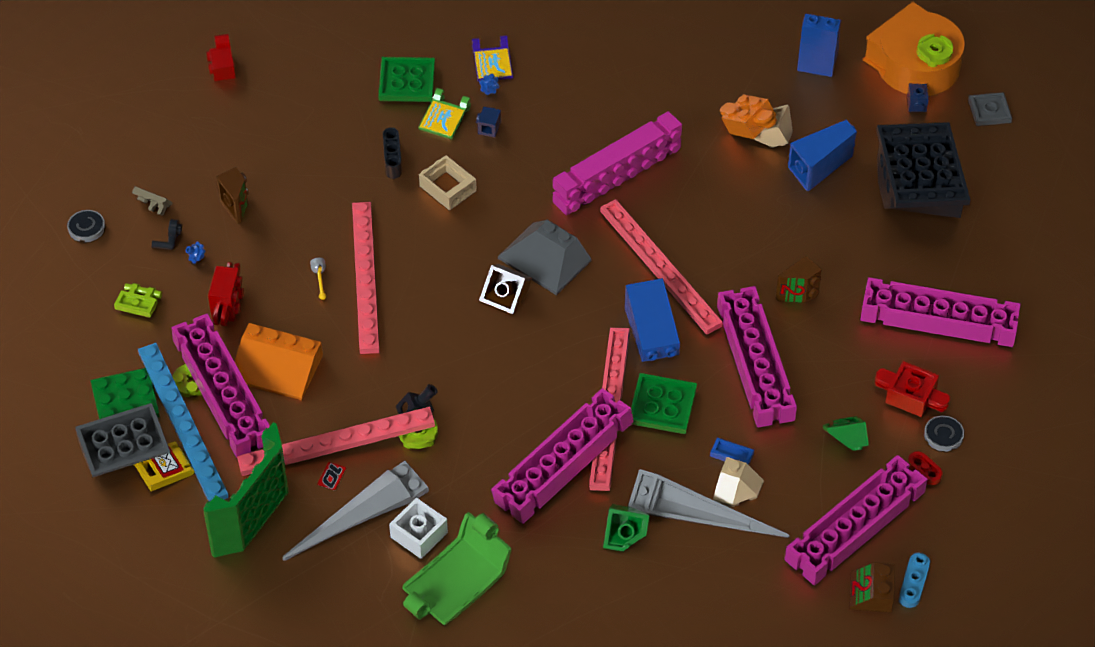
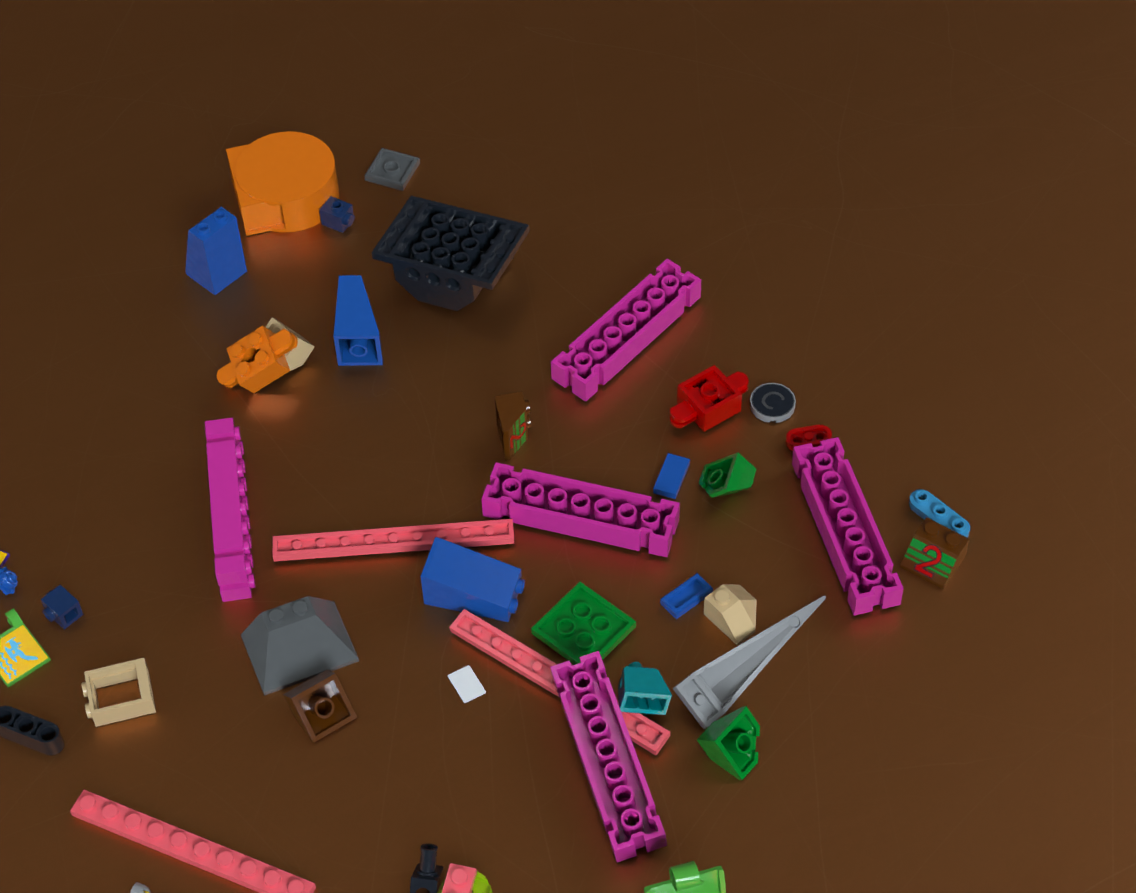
camera: 60 degrees left, 0 degrees up
lime plate [916,34,953,67] -> none
none -> white sticker [448,665,486,703]
none -> teal torso [618,662,672,715]
none -> blue tile [653,453,690,499]

